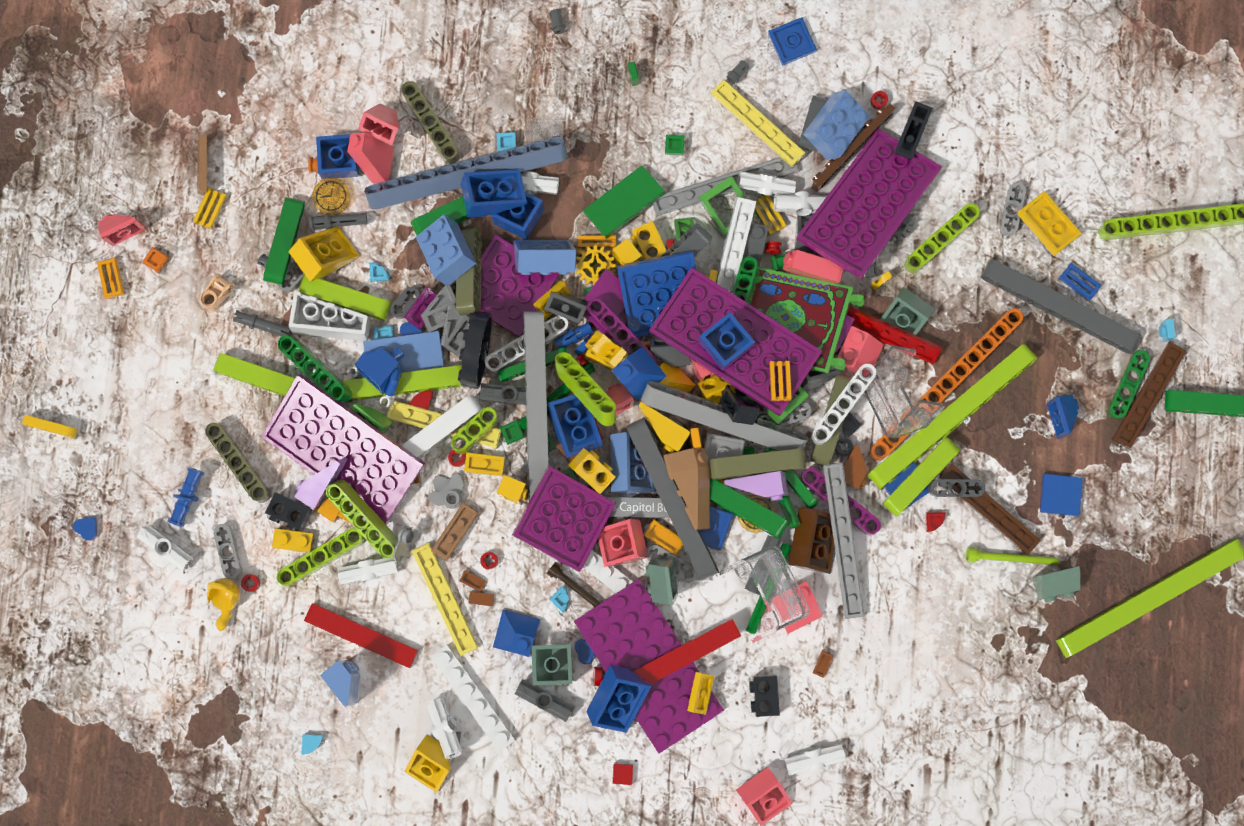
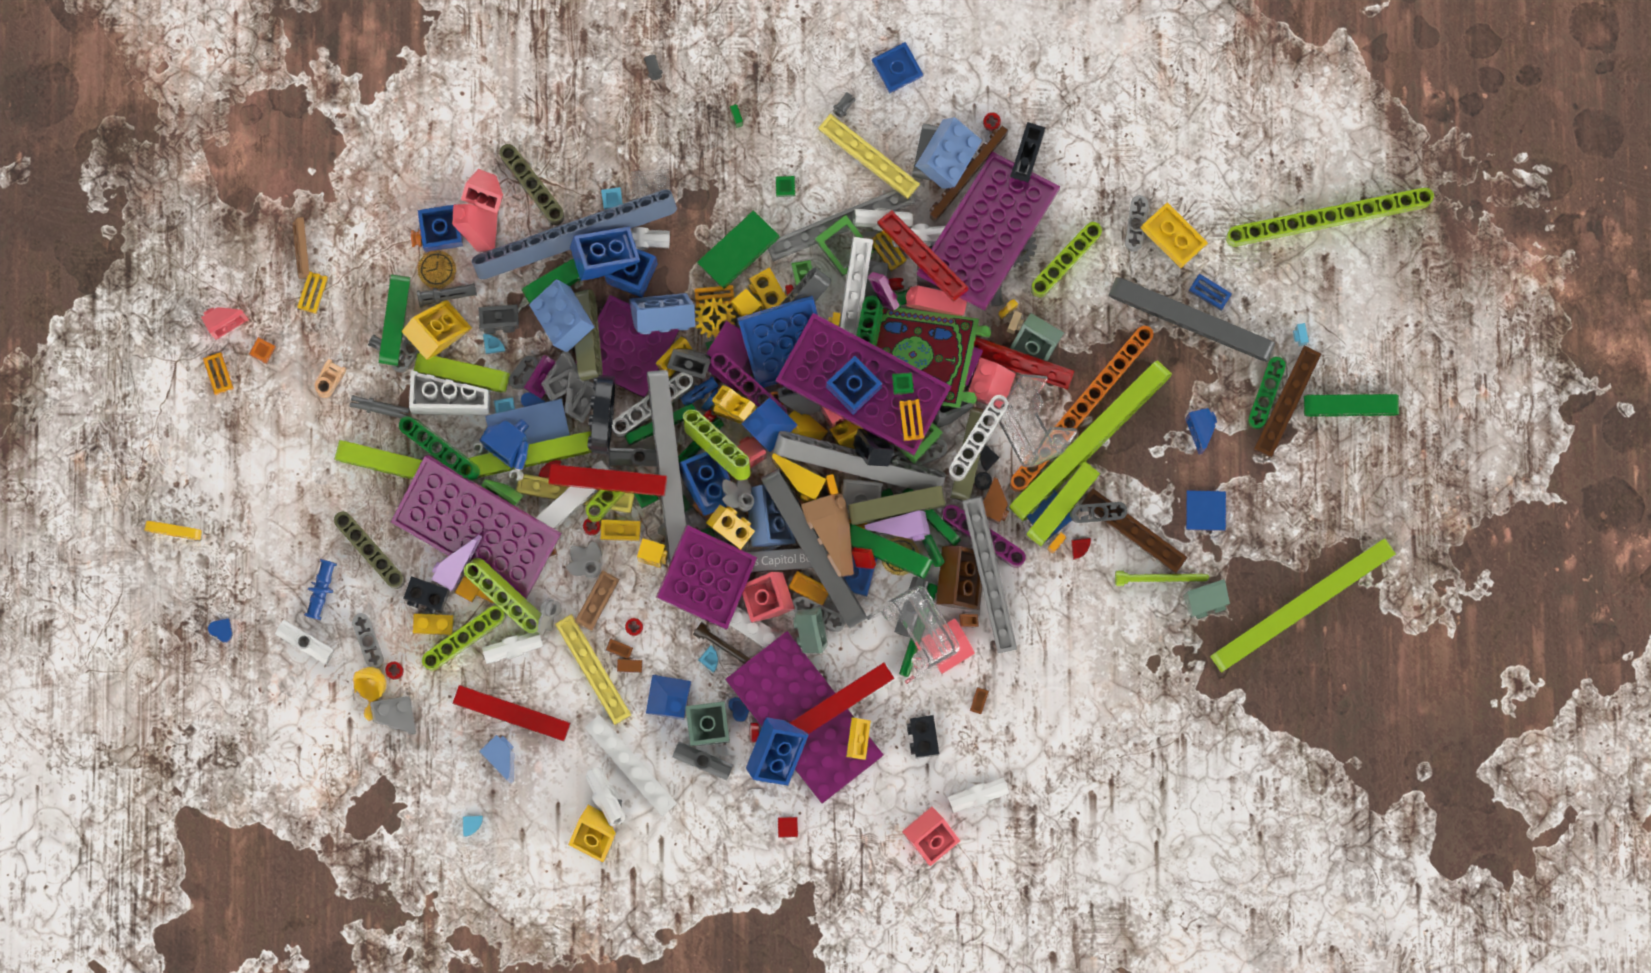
camera: 10 degrees left, 0 degrees up
none -> light grey wing [370,696,416,735]
none -> dark grey bracket [478,304,519,334]
none -> red tile [548,464,668,496]
none -> light grey plate [722,479,754,511]
none -> red tile [852,548,876,569]
none -> magenta plate [867,272,900,311]
none -> red tile [877,210,968,302]
none -> green tile [892,373,914,395]
none -> dark orange piece [959,614,979,628]
none -> tan plate [1007,311,1024,334]
none -> light orange tile [1047,532,1066,554]

